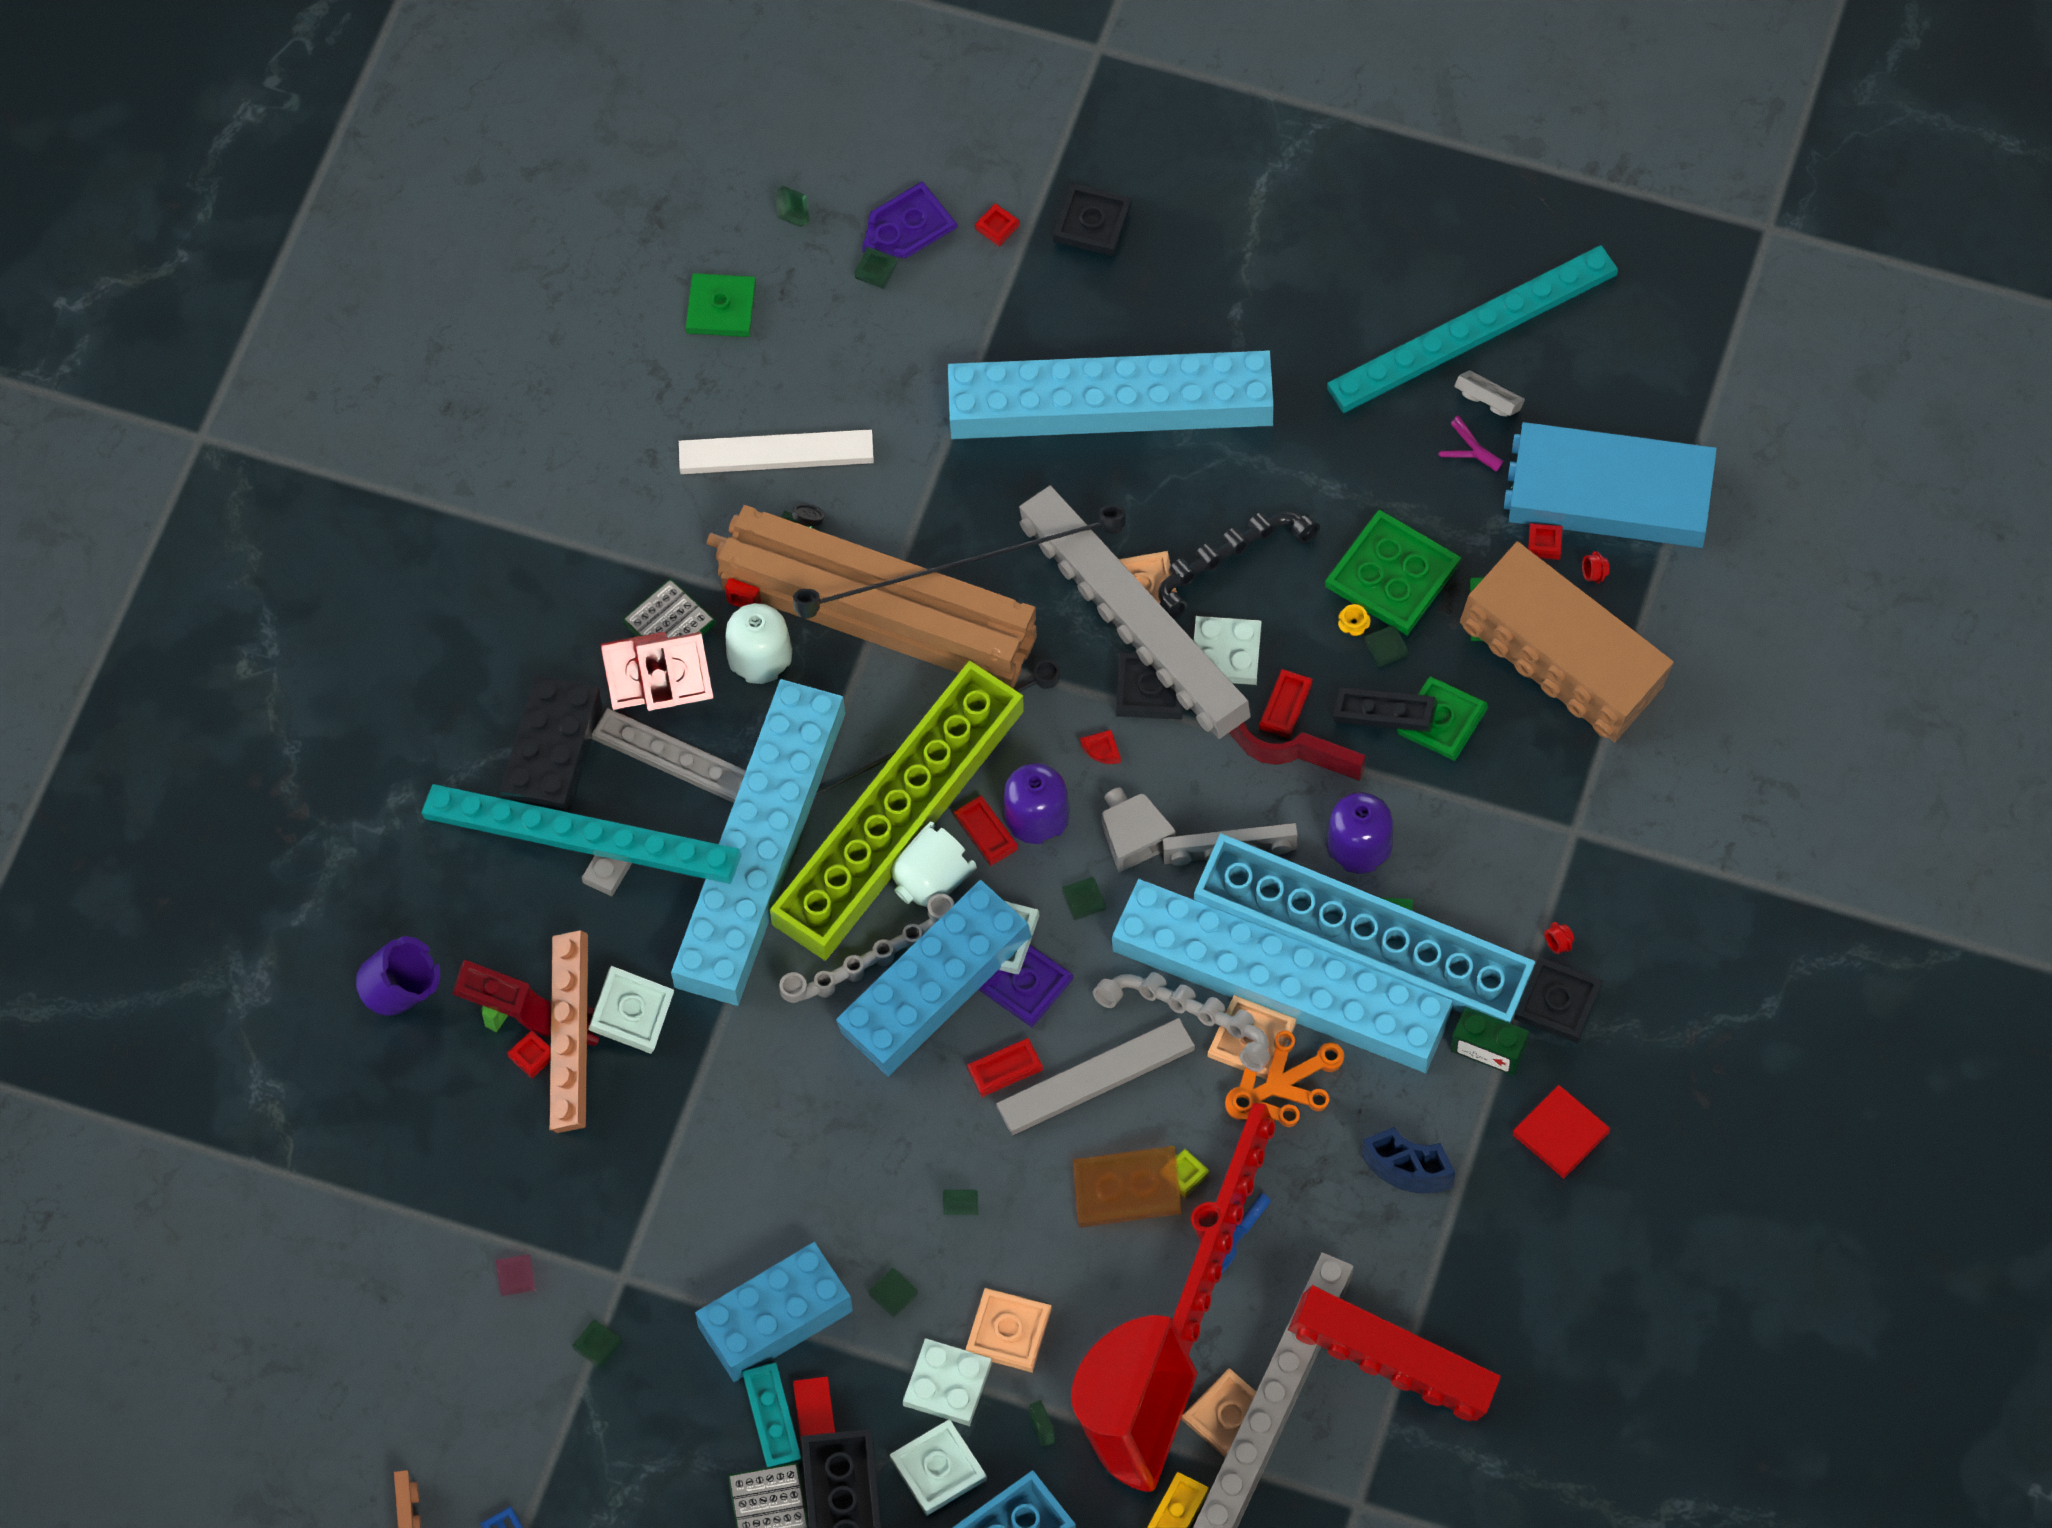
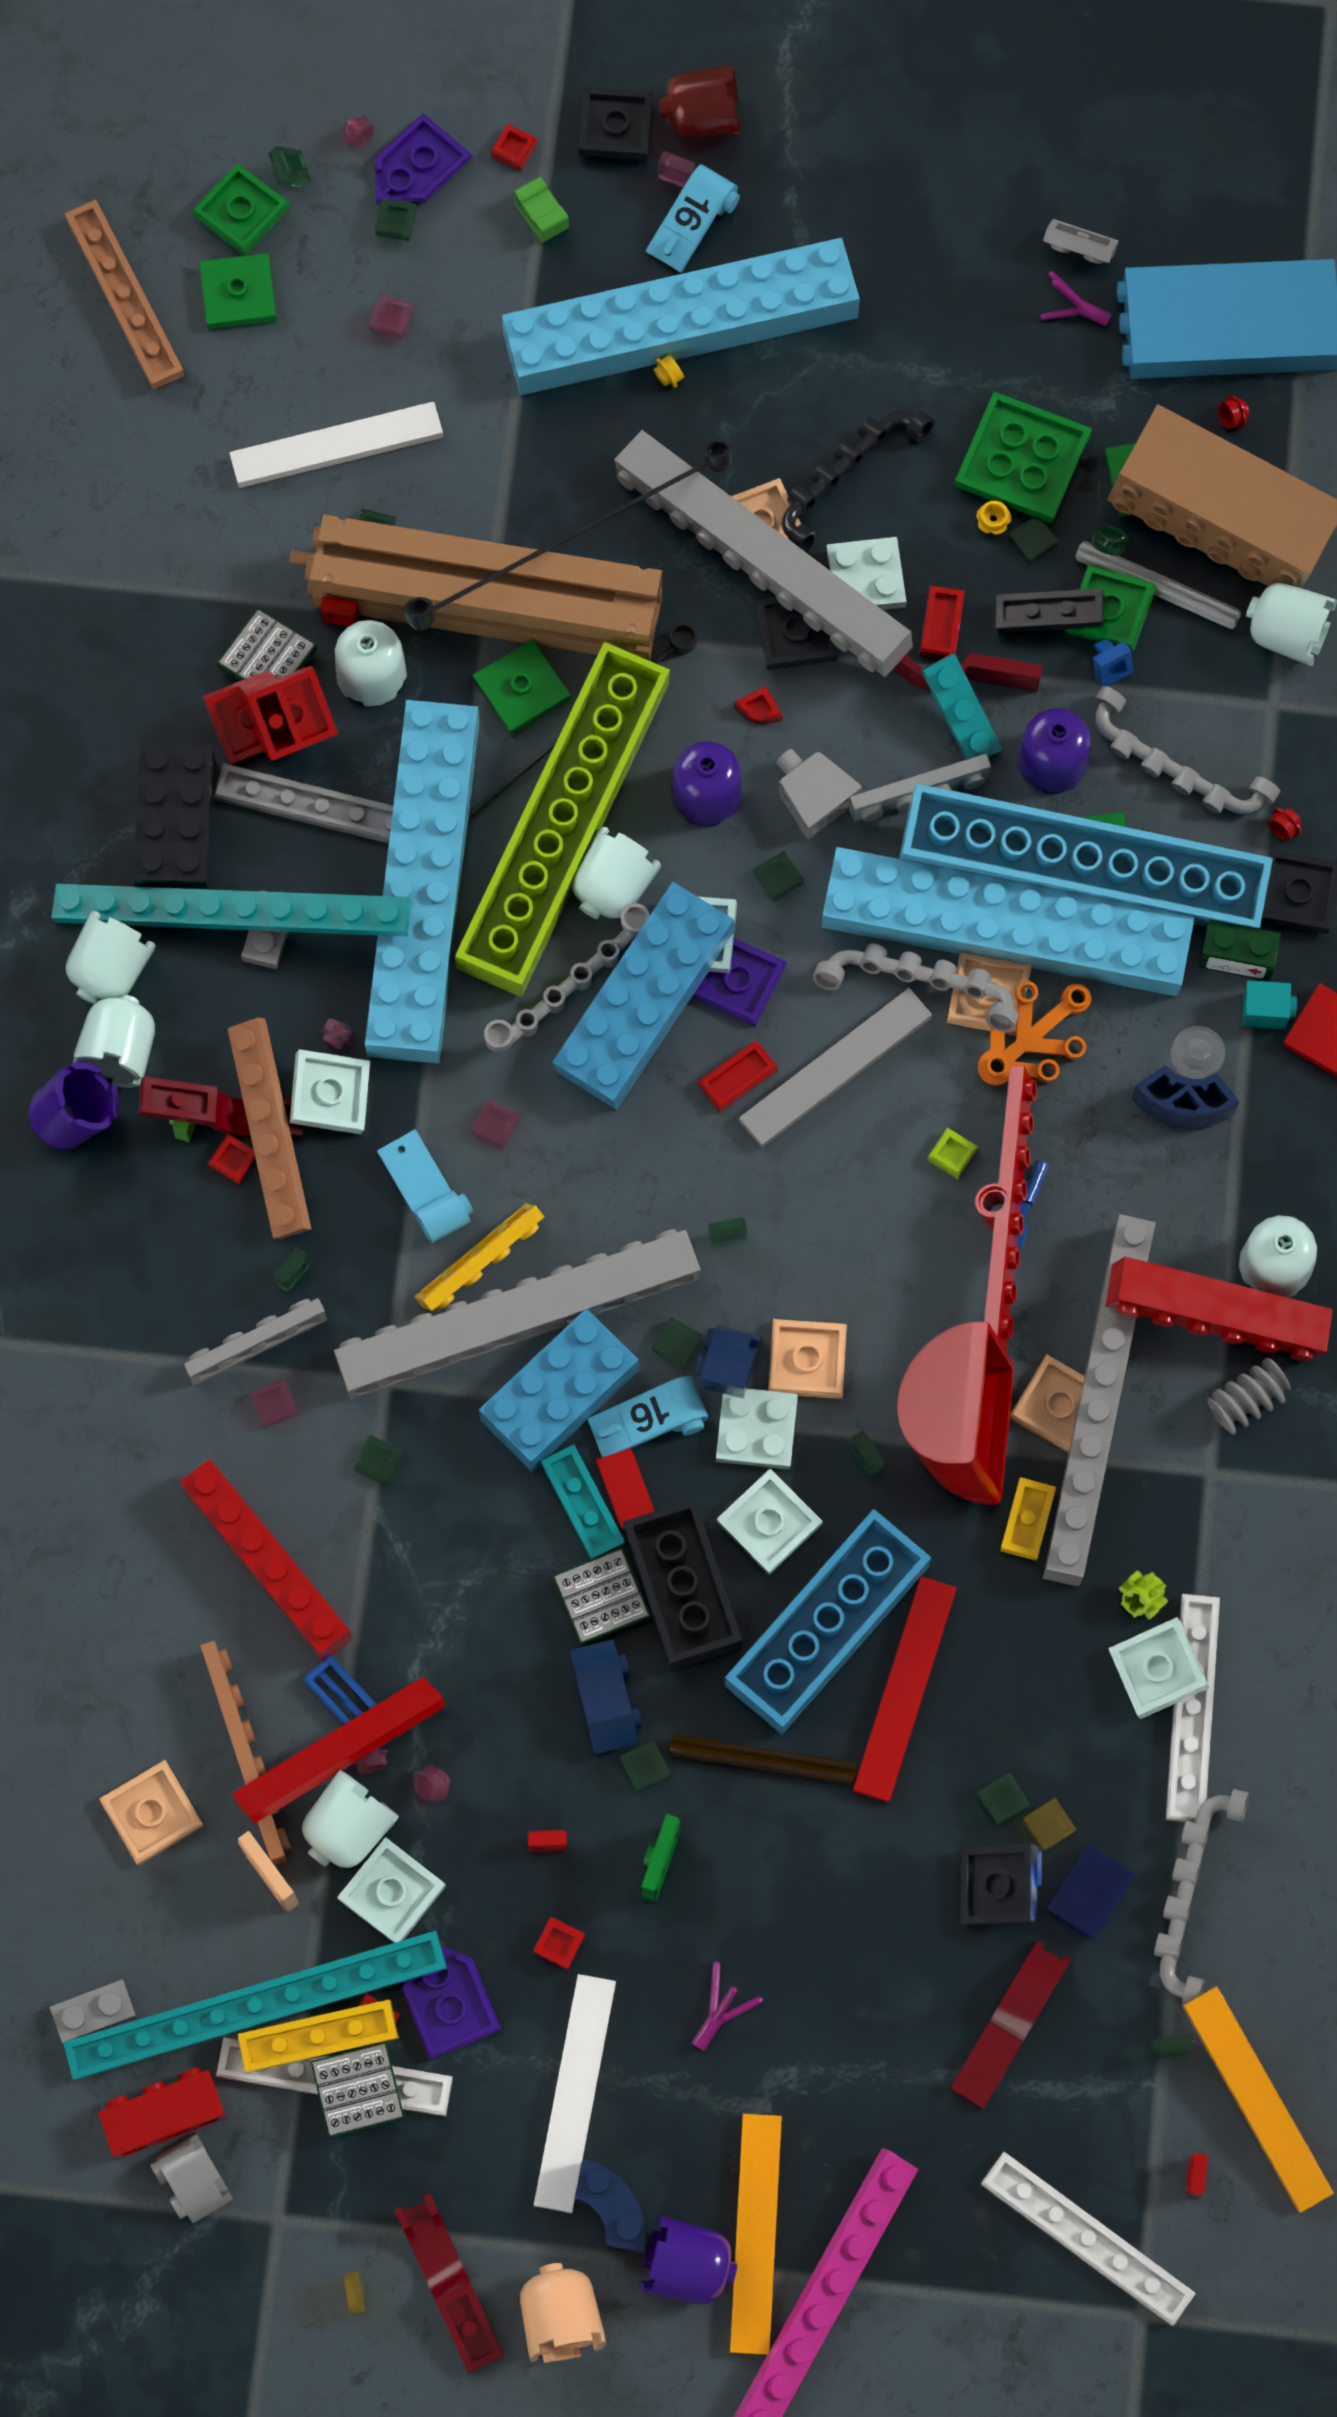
camera: 15 degrees left, 10 degrees up
black piece [792,503,825,526] -> none
red tile [953,795,1018,866] -> none
clear orange tile [1073,1146,1182,1228] -> none
teal plate [1327,245,1618,413] -> none
red tile [1528,523,1563,560] -> none
none -> nougat plate [64,200,184,390]
none -> light aqua cylinder [66,911,156,1004]
none -> light aqua cylinder [73,995,155,1088]
none -> red brick [180,1458,352,1661]
none -> light grey plate [184,1298,327,1386]
none -> green plate [192,163,291,256]
none -> clear green tile [274,1247,310,1292]
none -> clear pink plate [319,1018,354,1050]
none -> light grey brick [334,1229,701,1400]
none -> clear pink plate [343,115,374,148]
none -> clear pink plate [369,294,414,340]
none -> medium azure door [377,1129,474,1244]
none -> yellow plate [414,1203,544,1311]
none -> clear pink tile [471,1099,521,1149]
none -> green plate [472,639,571,735]
none -> bright green piece [514,176,569,243]
none -> medium azure door [587,1376,709,1458]
none -> medium azure door [646,165,740,273]
none -> yellow plate [653,354,684,388]
none -> clear pink tile [659,151,695,188]
none -> clear red cylinder [660,64,741,138]
none -> dark blue brick [695,1325,761,1399]
none -> teal plate [921,653,1003,760]
none -> light grey axle [1076,541,1241,629]
none -> clear green tile [1091,525,1128,556]
none -> blue tile [1093,638,1134,687]
none -> light grey bar [1094,686,1280,815]
none -> clear plate [1170,1026,1225,1079]
none -> light grey piece [1207,1358,1291,1435]
none -> light aqua cylinder [1239,1215,1317,1298]
none -> teal brick [1242,980,1297,1030]
none -> light aqua cylinder [1246,583,1337,666]

